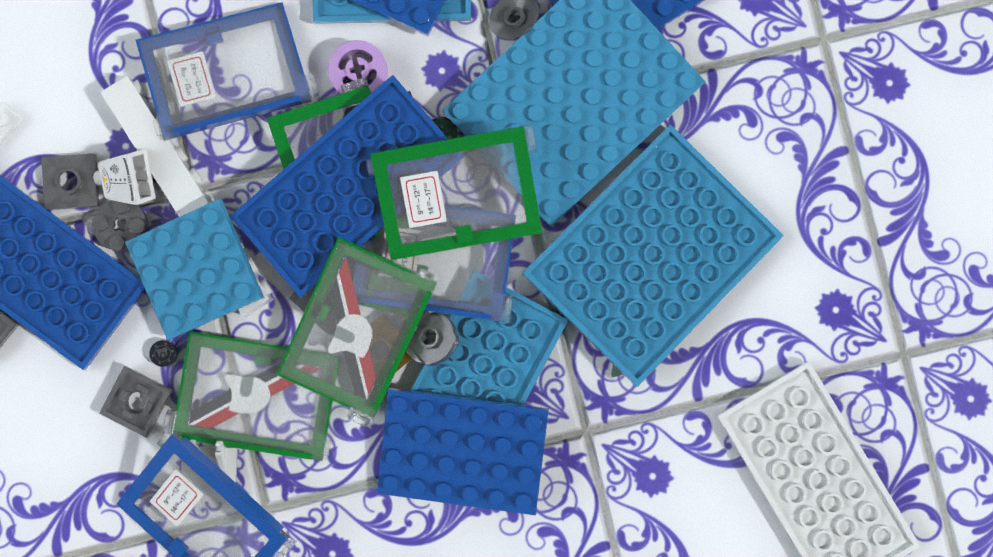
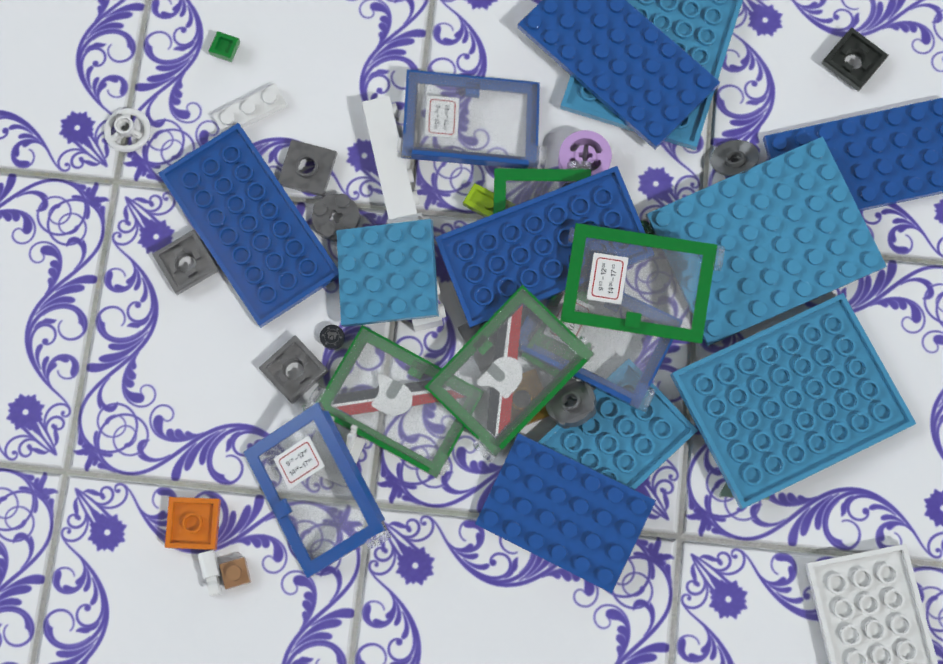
camera: 25 degrees right, 10 degrees down
white torso [93,149,156,205] -> none
none -> lime plate [463,183,516,217]

